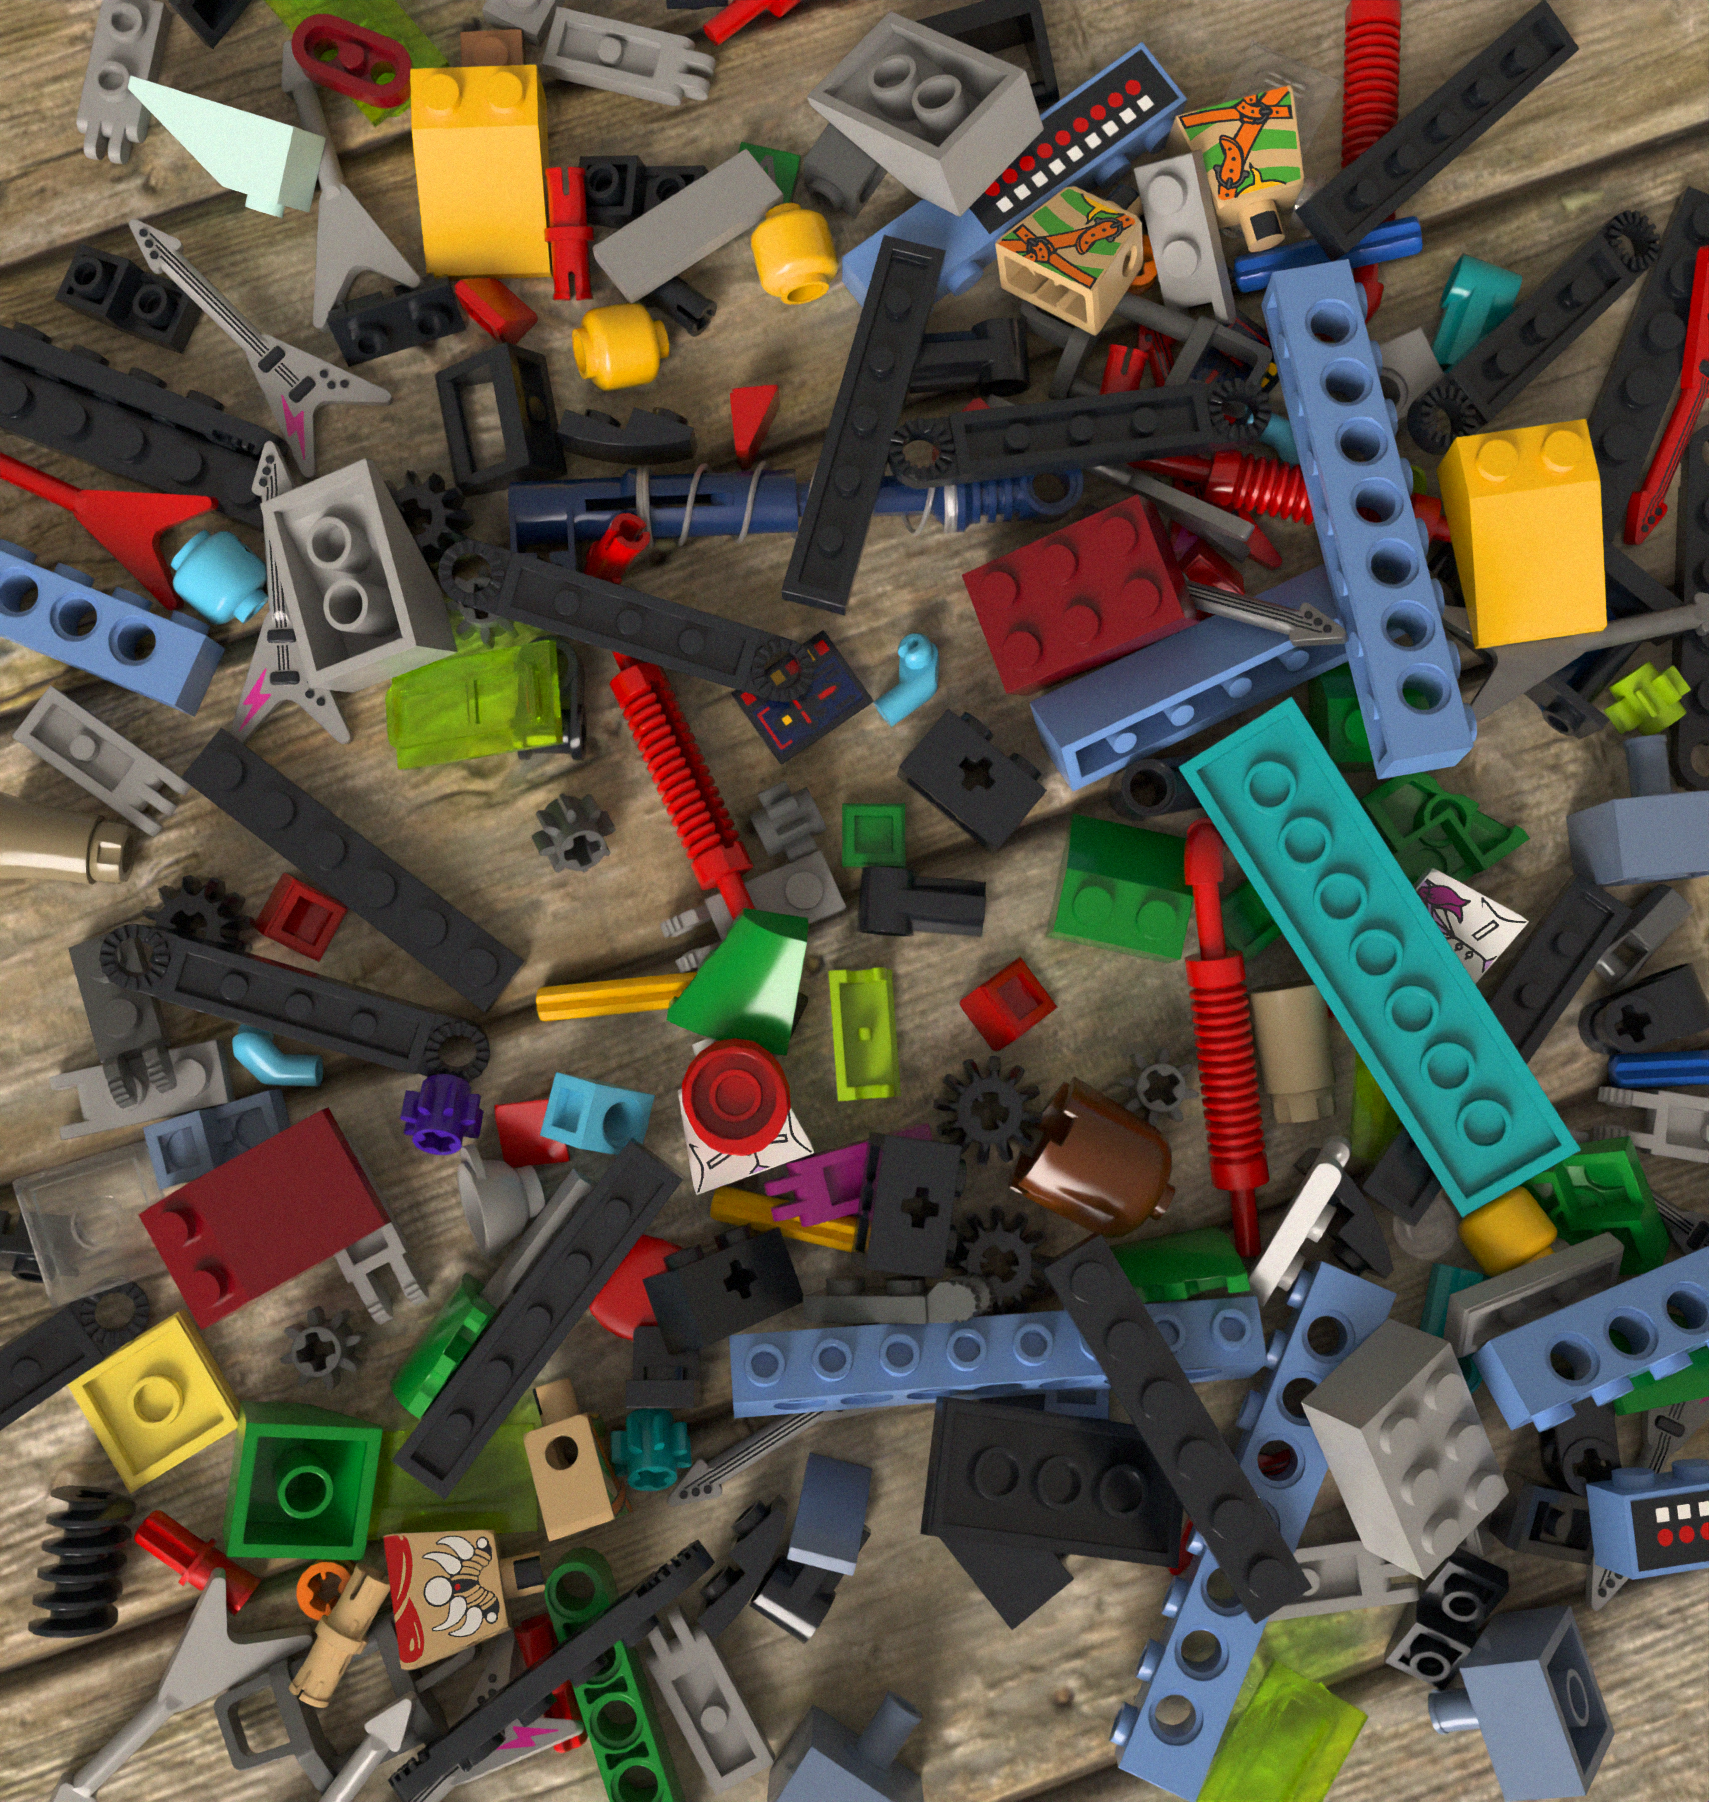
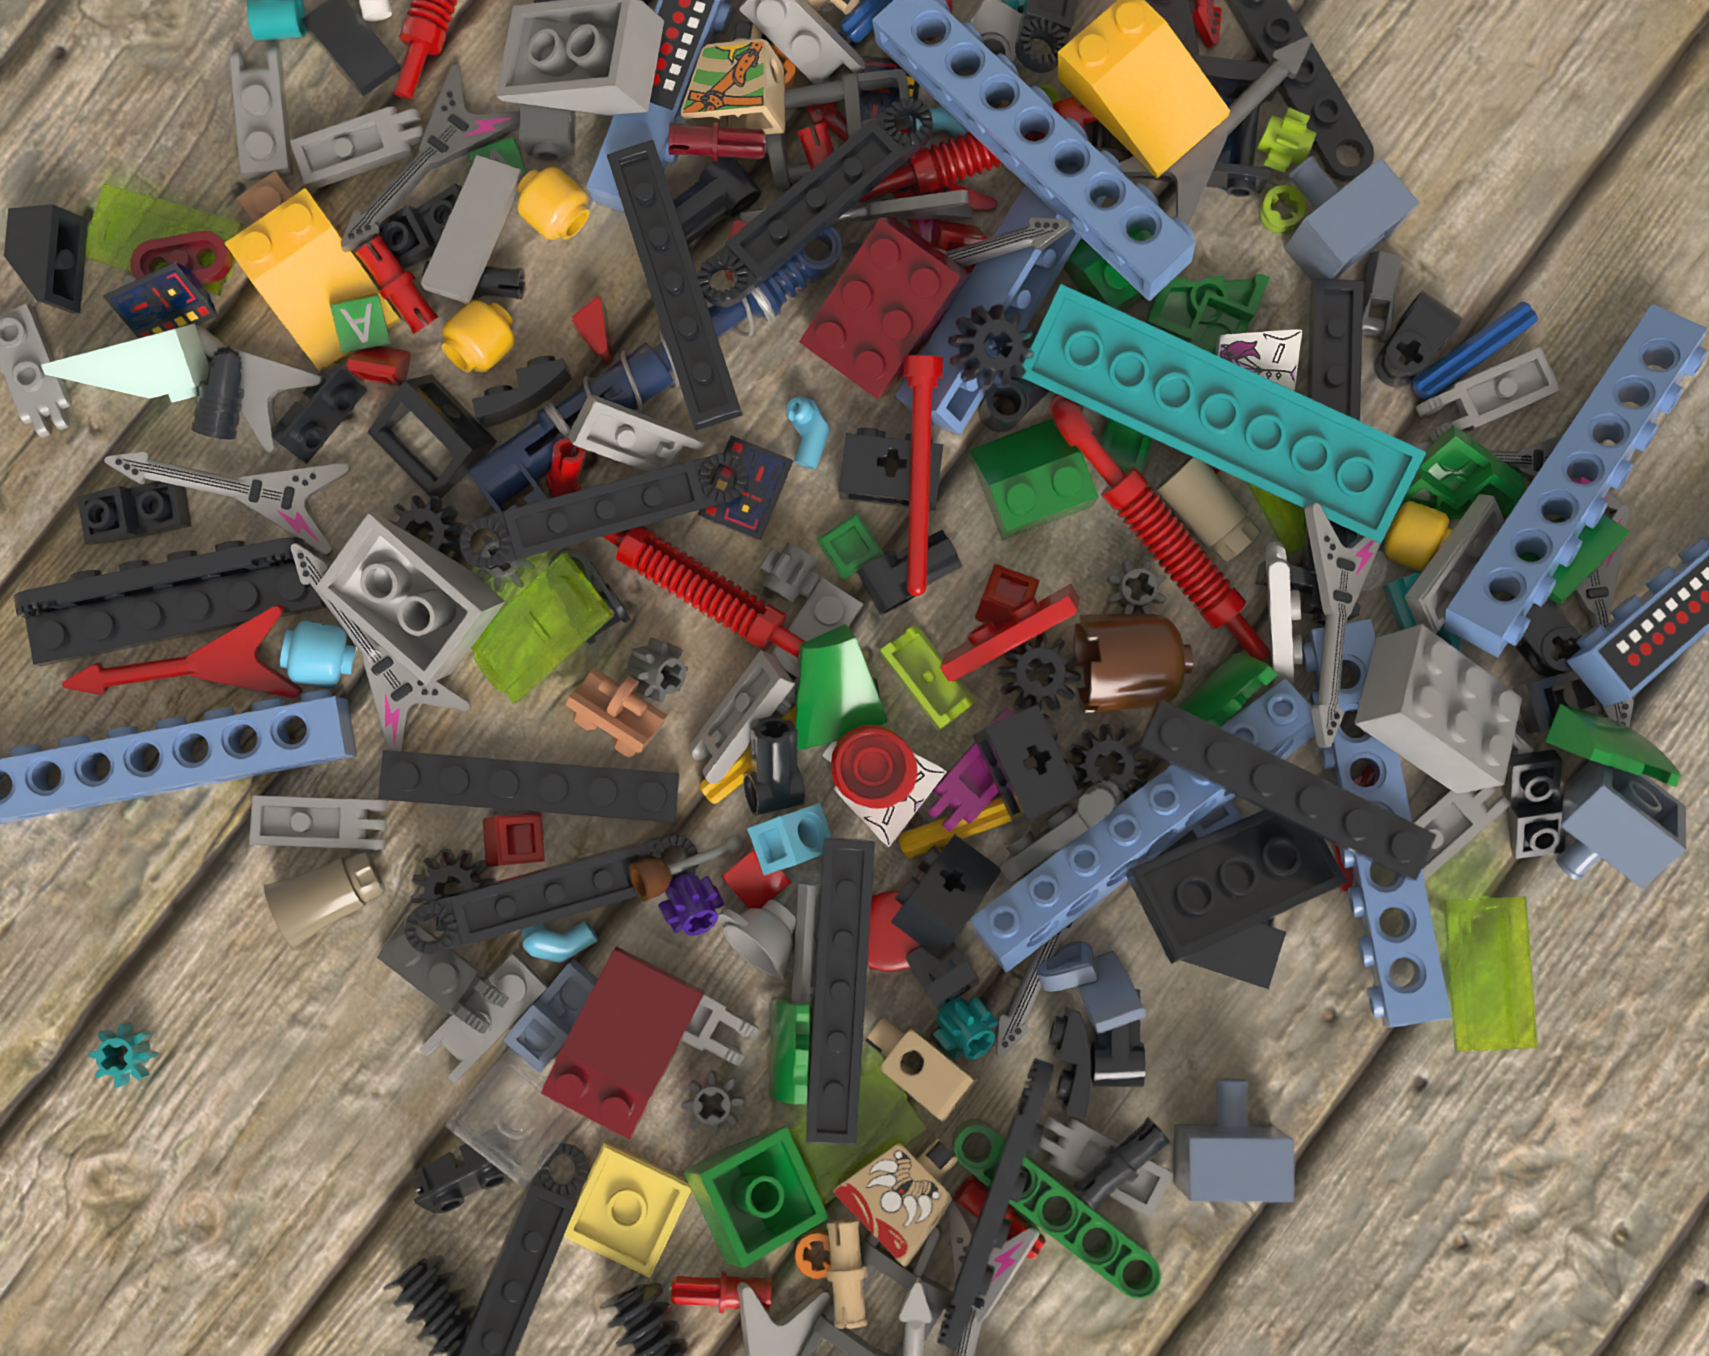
camera: 25 degrees left, 0 degrees up
none -> piece [103,262,217,338]
none -> black hinge [191,345,245,440]
none -> green tile [329,293,390,353]
none -> flat silver piece [341,64,520,253]
none -> nougat hips [566,668,668,757]
none -> light grey hinge [568,393,705,472]
none -> reddish brown hinge [629,835,744,901]
none -> dark red axle [668,121,766,161]
none -> light grey hinge [689,650,794,784]
none -> black piece [743,716,805,816]
none -> red piece [903,355,943,596]
none -> red plate [940,584,1080,682]
none -> black gear [947,304,1034,390]
none -> sand blue tile [1037,941,1097,992]
none -> black pin [1073,1117,1171,1210]
none -> lime bush [1258,185,1306,234]
none -> light grey piece [1304,503,1380,748]
none -> green slope [1545,704,1681,787]

